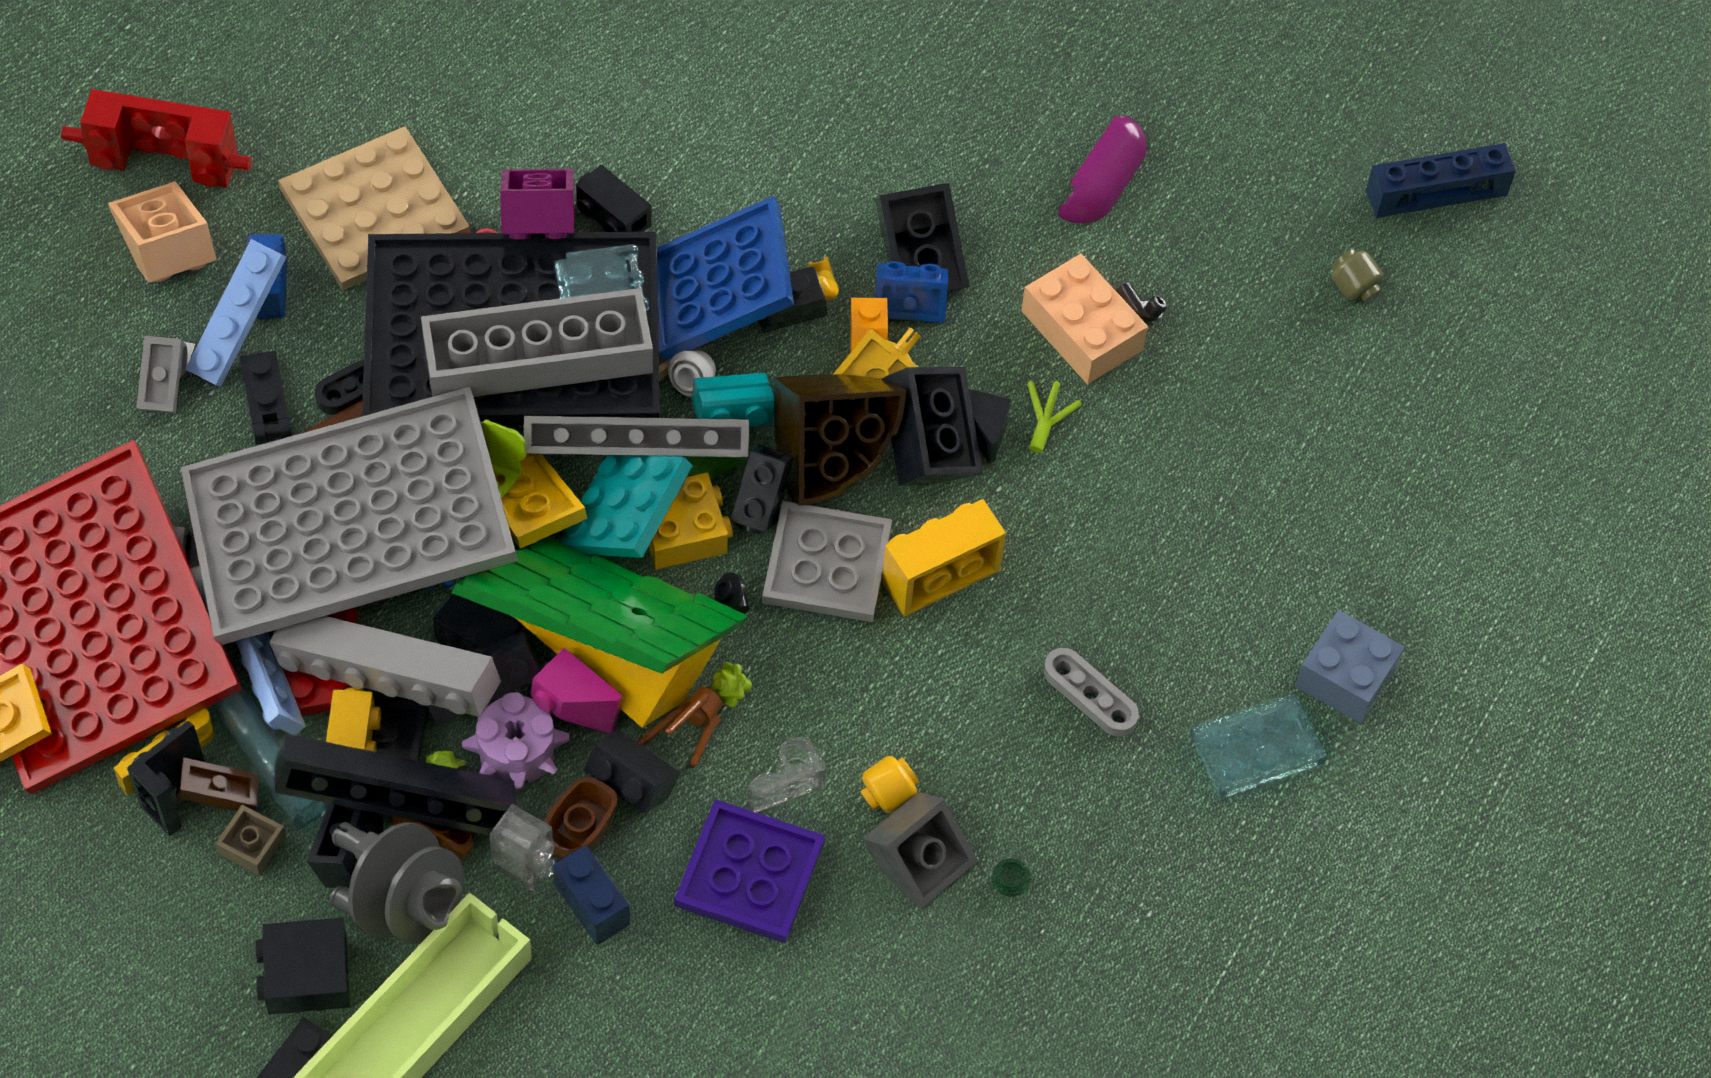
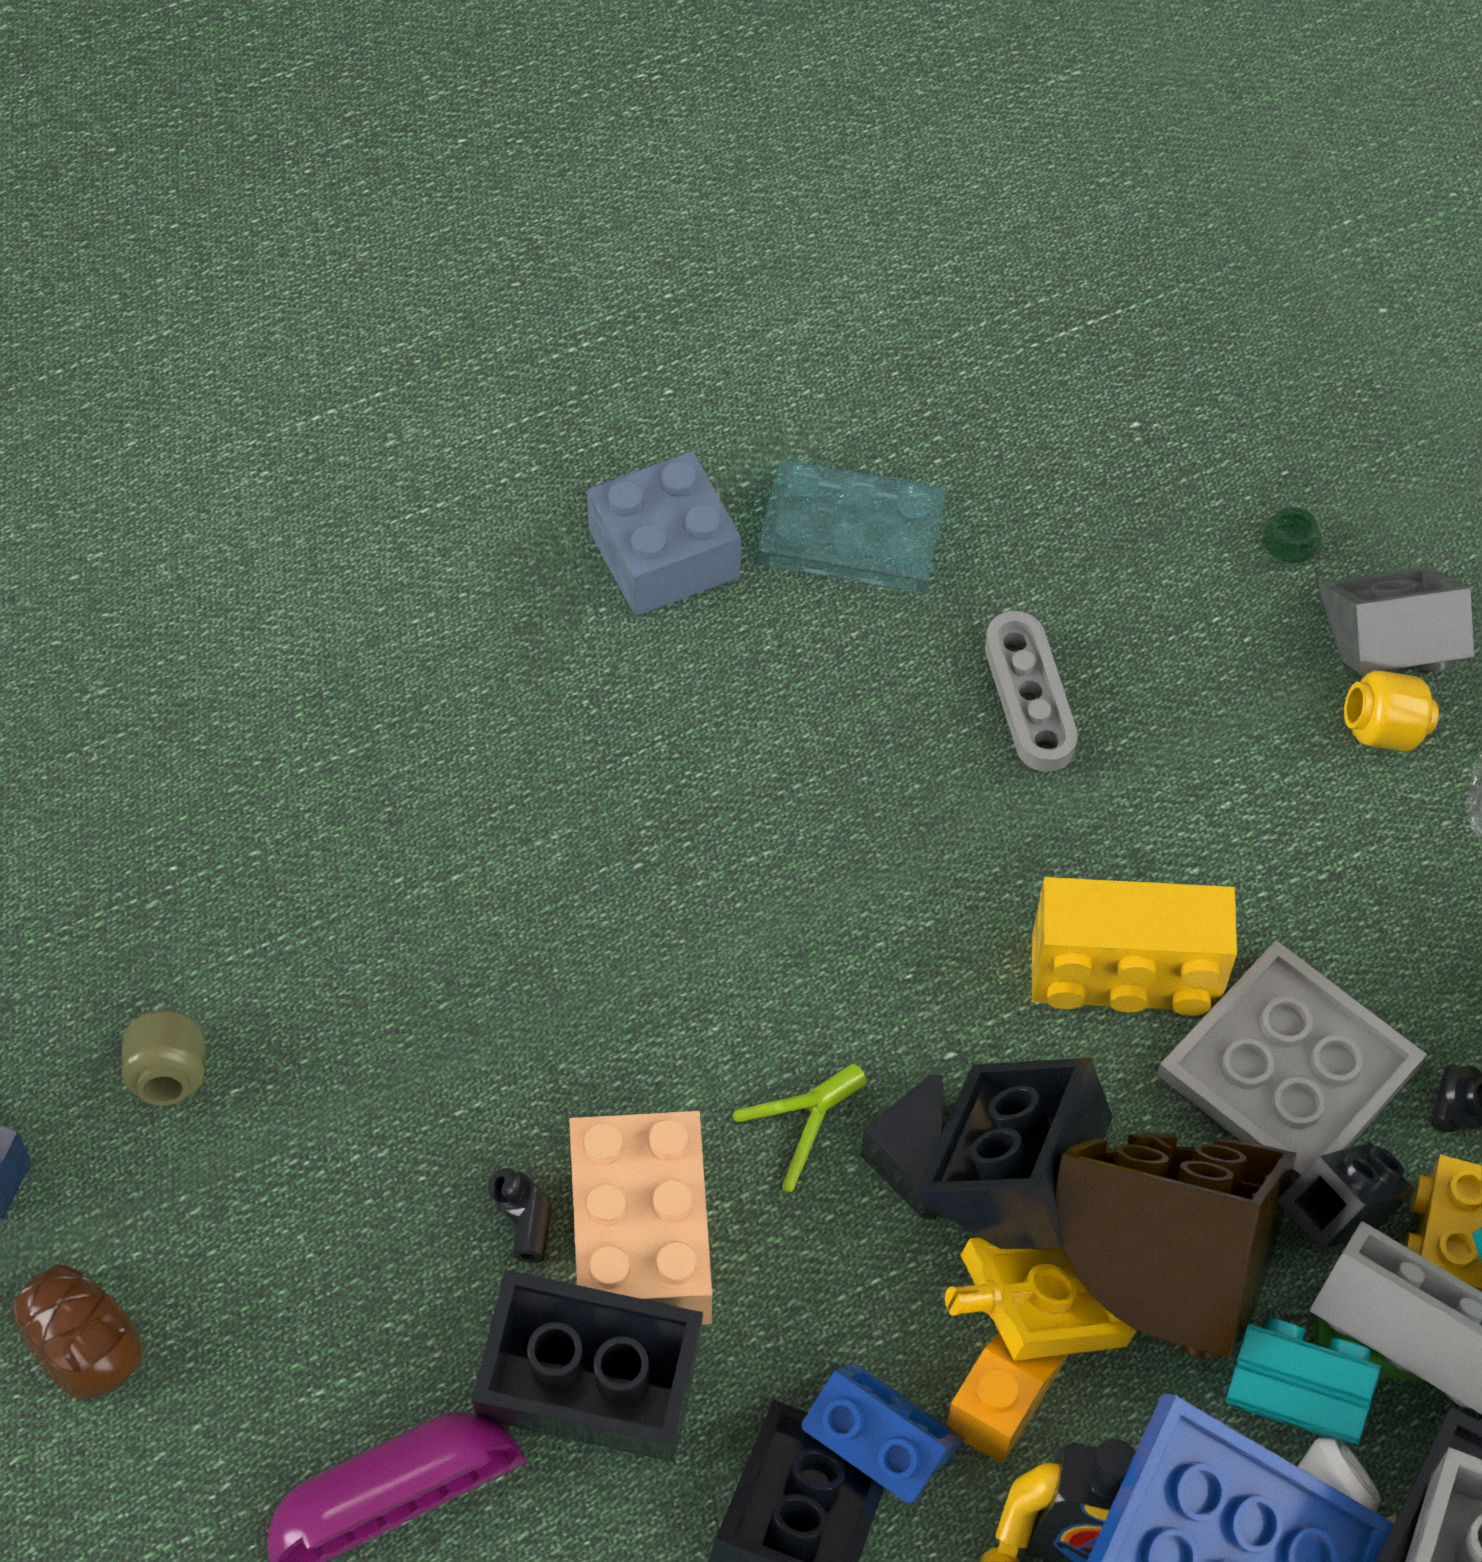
camera: 145 degrees left, 0 degrees up
none -> reddish brown piece [13,1264,145,1401]
none -> black slope [471,1269,703,1462]

